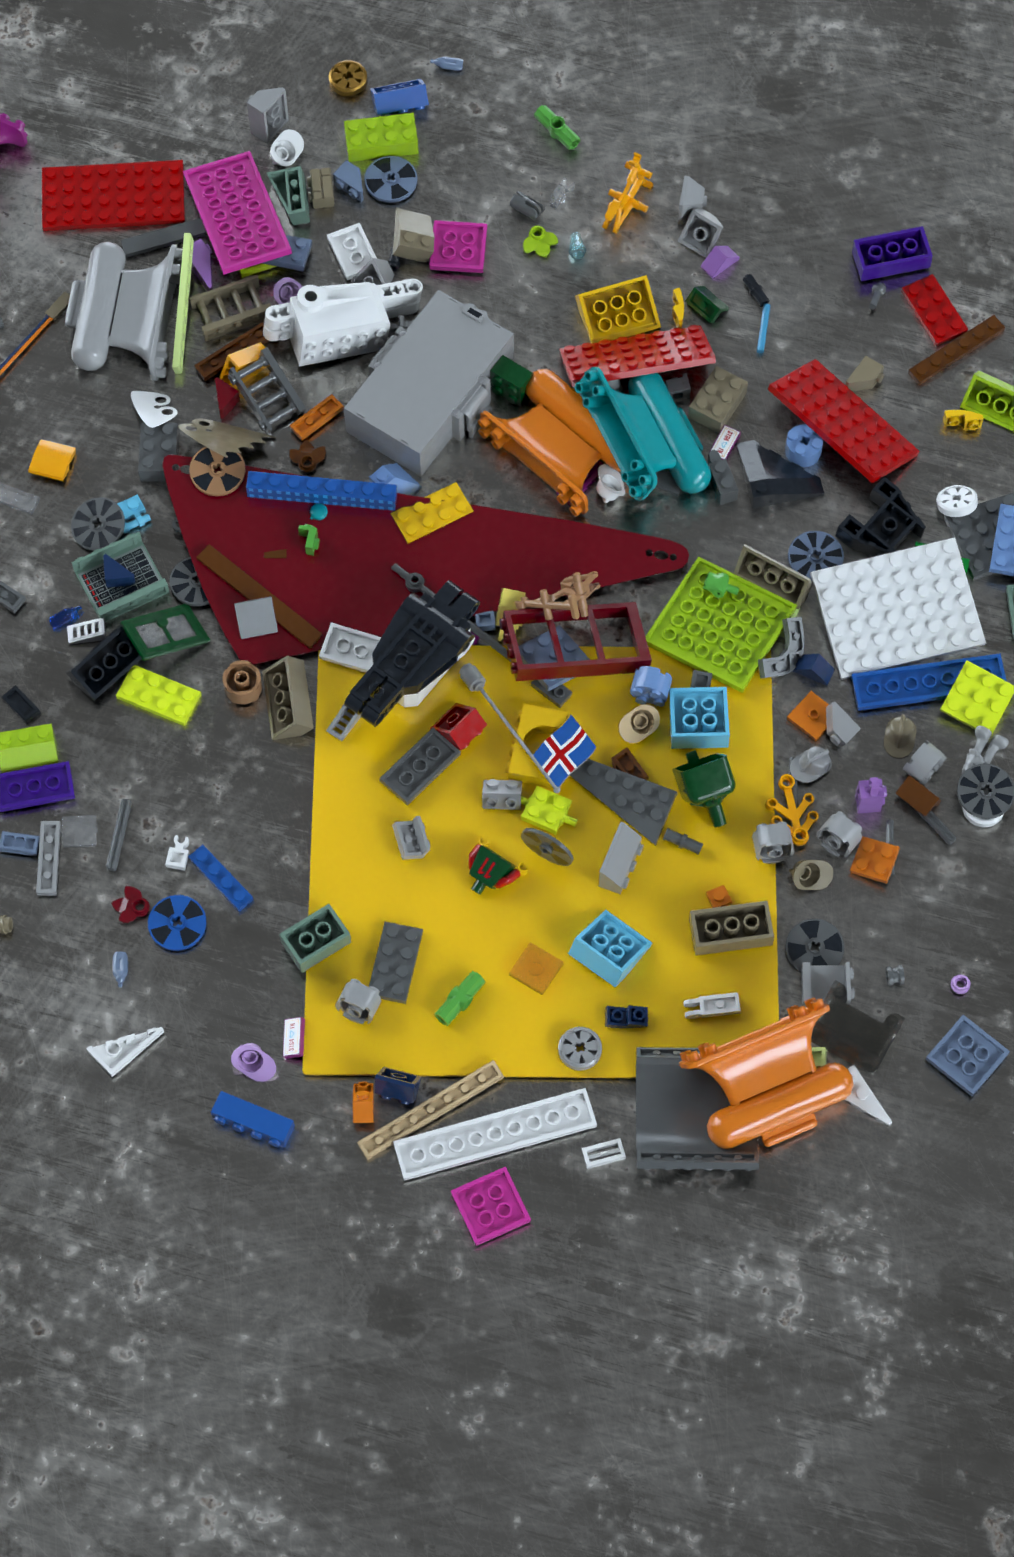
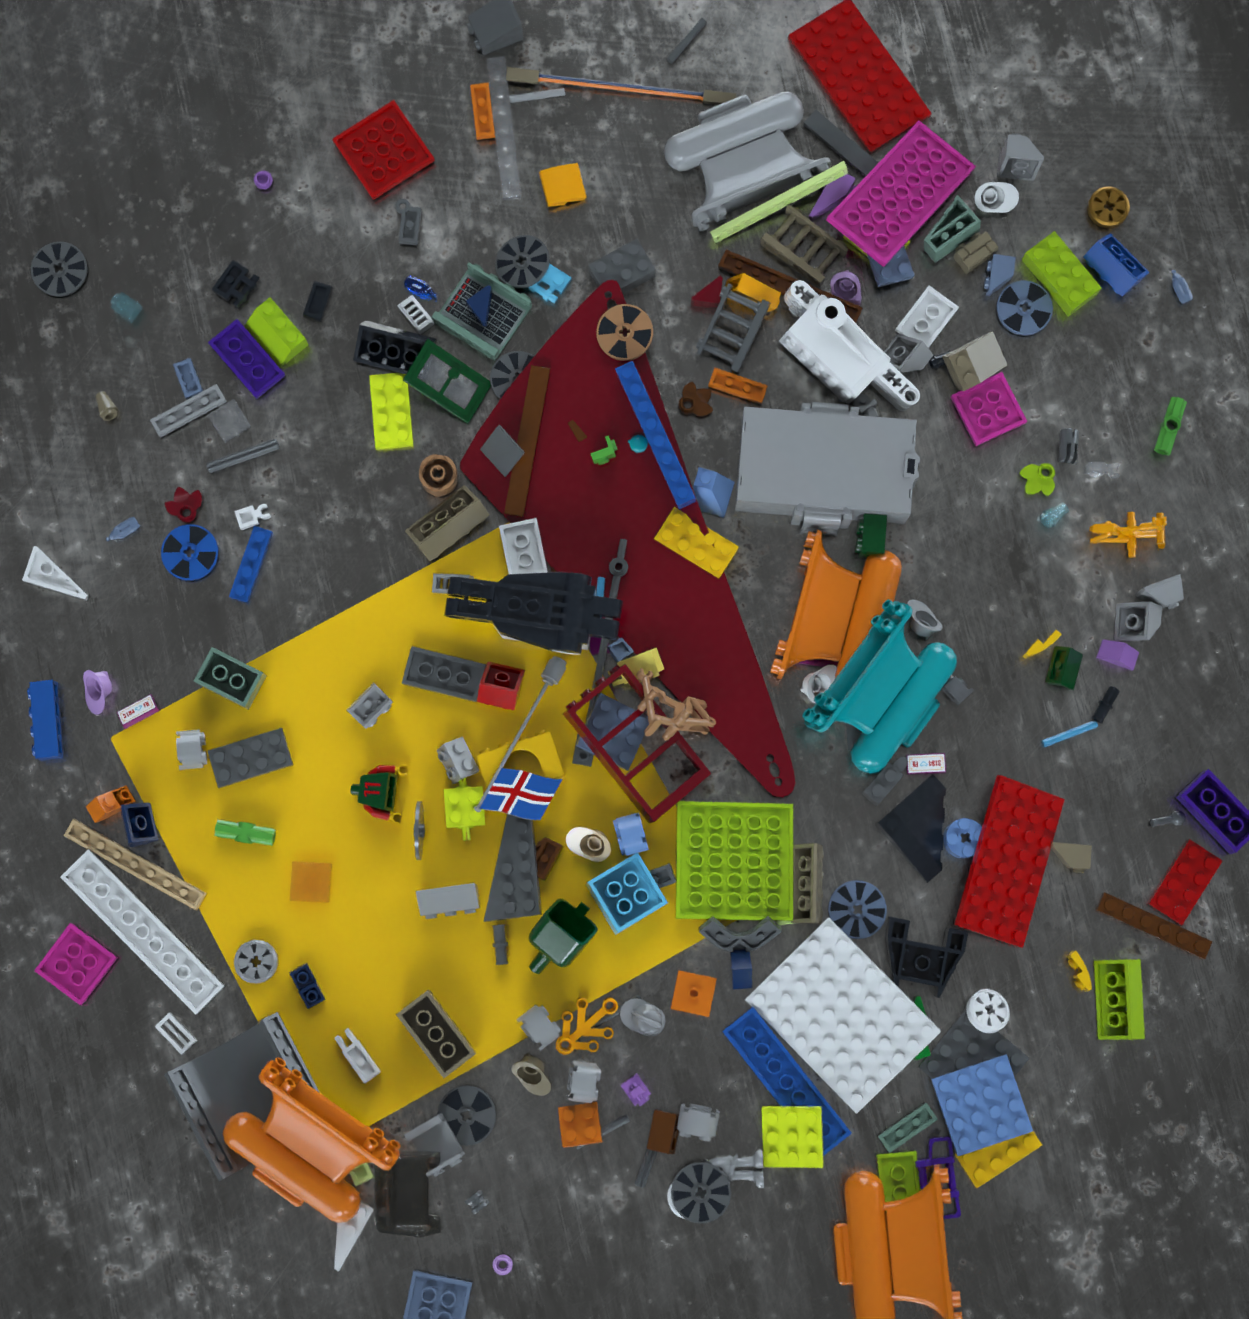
camera: 60 degrees right, 15 degrees up
white piece [131,391,178,428] -> none
dark tan piece [178,419,276,458] -> none
red plate [559,325,716,387] -> none
medium azure slope [568,910,652,987] -> none
yellow slope [575,275,661,343] -> none
dark tan brick [688,366,748,433] -> none
bright green piece [703,571,739,598] -> none
orange plate [706,885,732,908] -> none
light grey slope [826,701,861,747] -> none
dark tan piece [884,714,916,758] -> none

